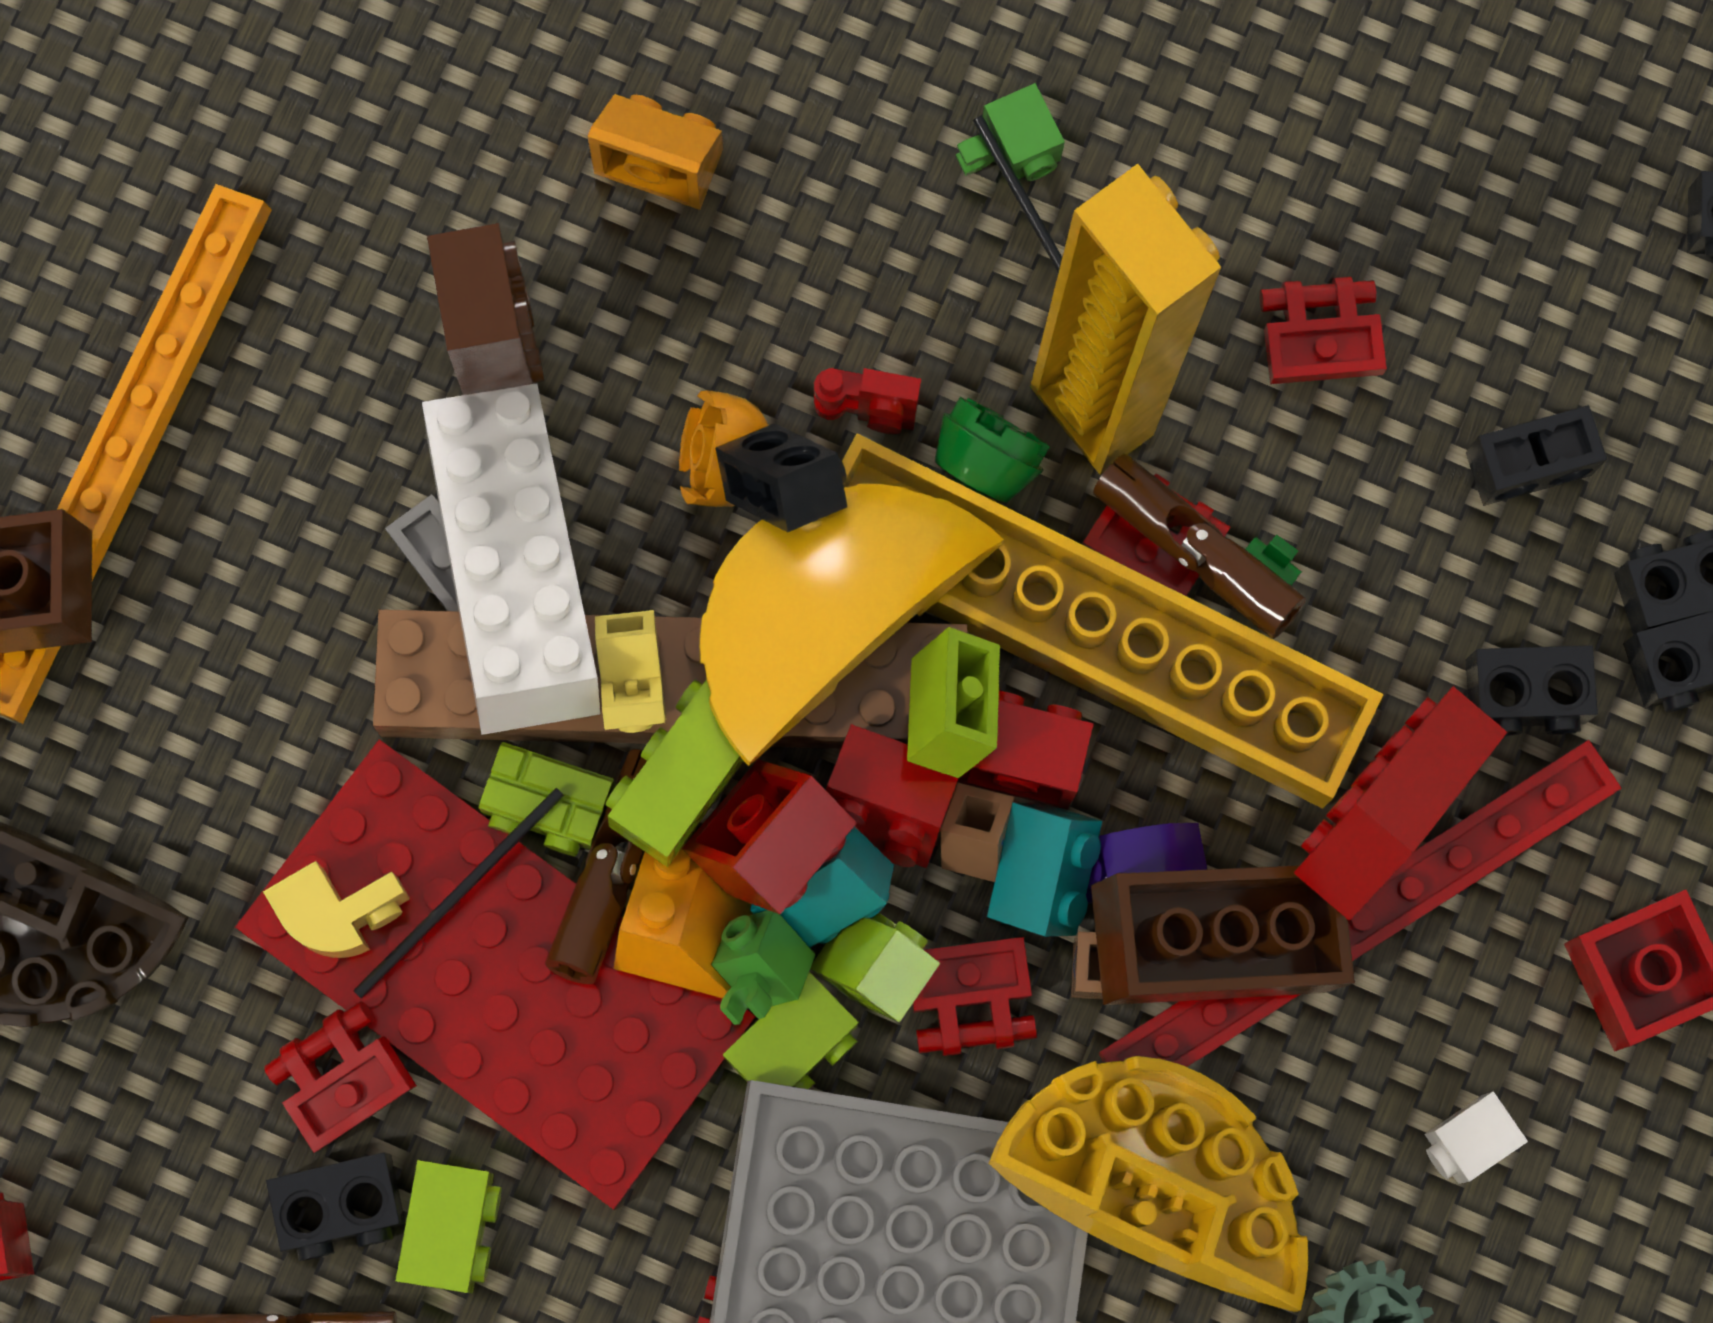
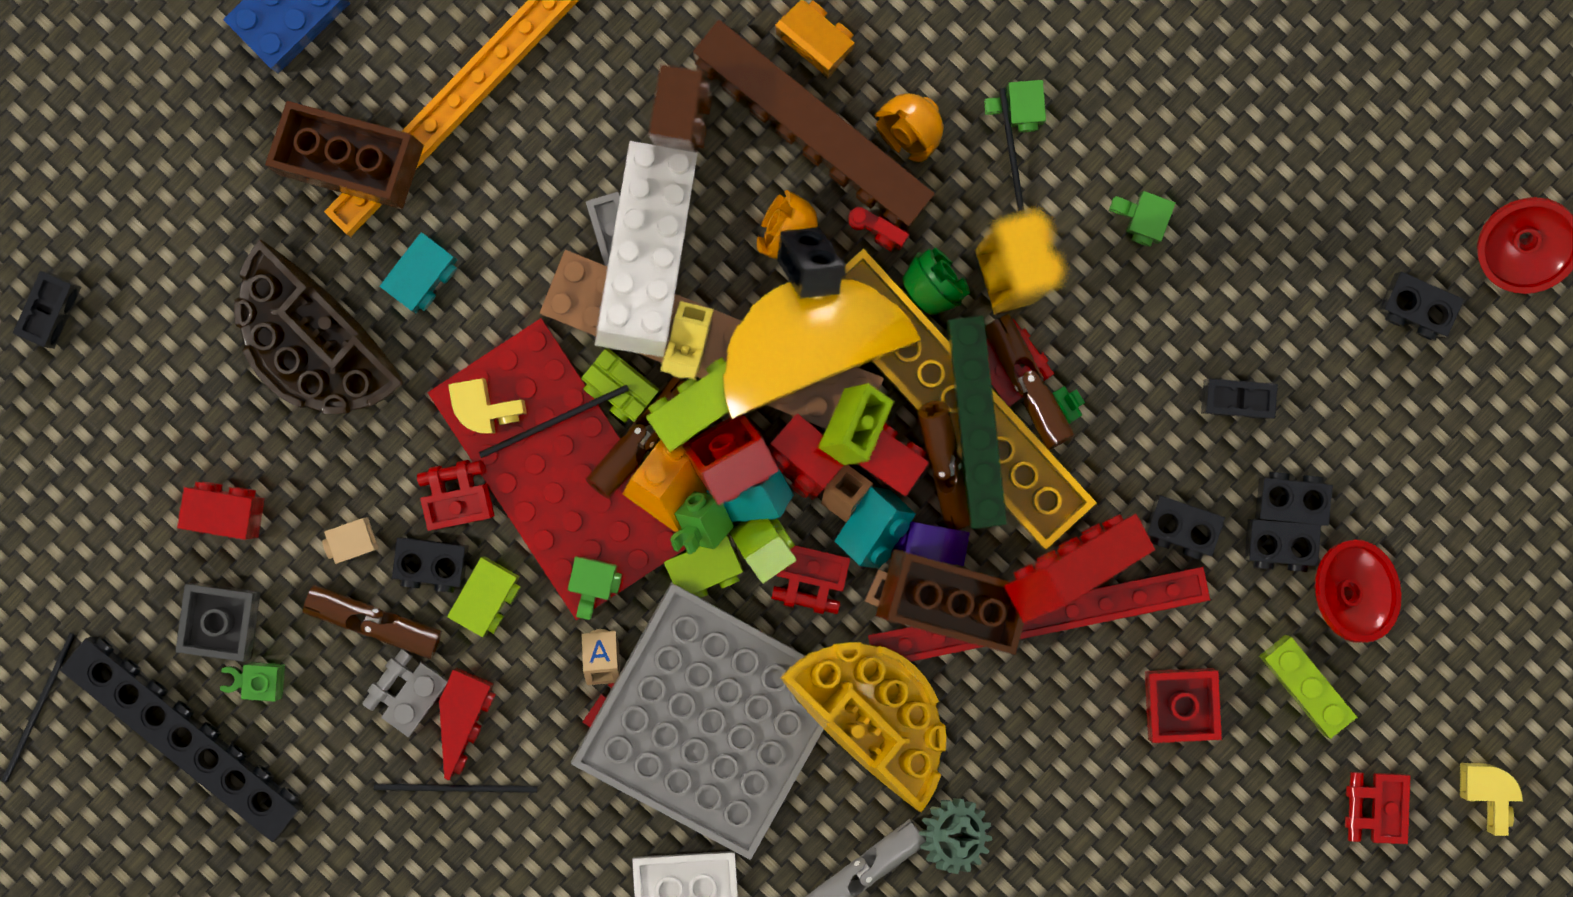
camera: 20 degrees right, 10 degrees up
red plate [1260,276,1387,384] -> none
white brick [1424,1091,1528,1184] -> none
none -> tan brick [322,517,379,564]
none -> teal brick [379,232,458,313]
none -> bright green brick [568,556,622,620]
none -> tan brick [582,629,620,685]
none -> reddish brown brick [693,20,935,231]
none -> light orange cylinder [875,93,944,162]
none -> reddish brown piece [918,401,970,529]
none -> dark green brick [947,316,1007,528]
none -> bright green brick [1109,191,1175,247]

